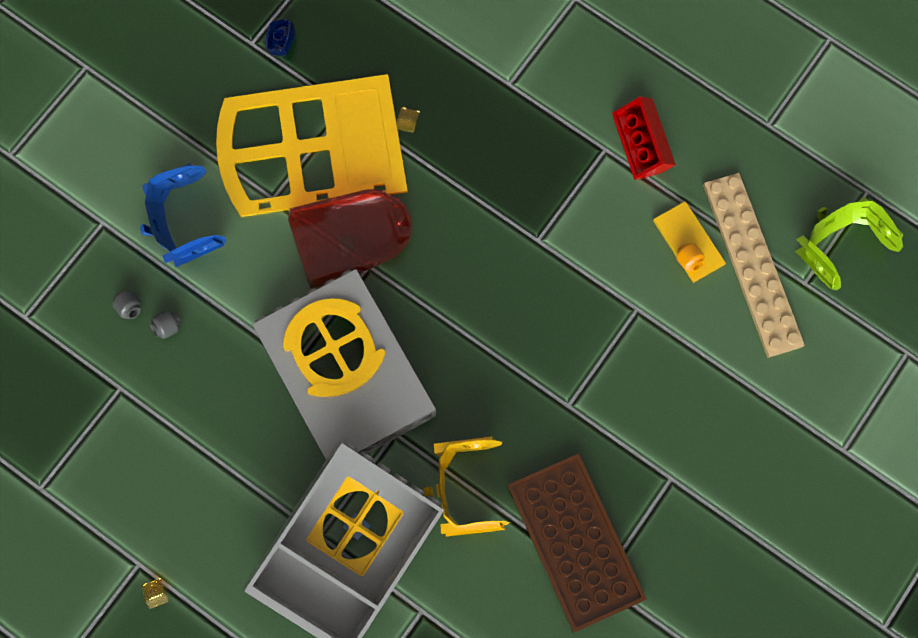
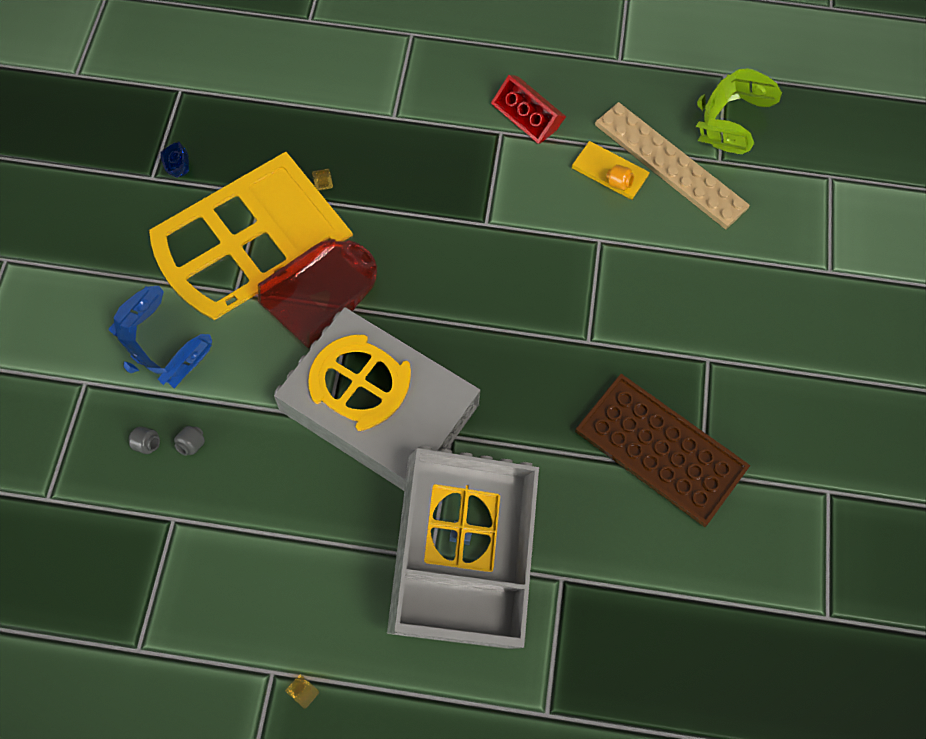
camera: 25 degrees left, 10 degrees down
yellow animal [423,437,511,537] -> none

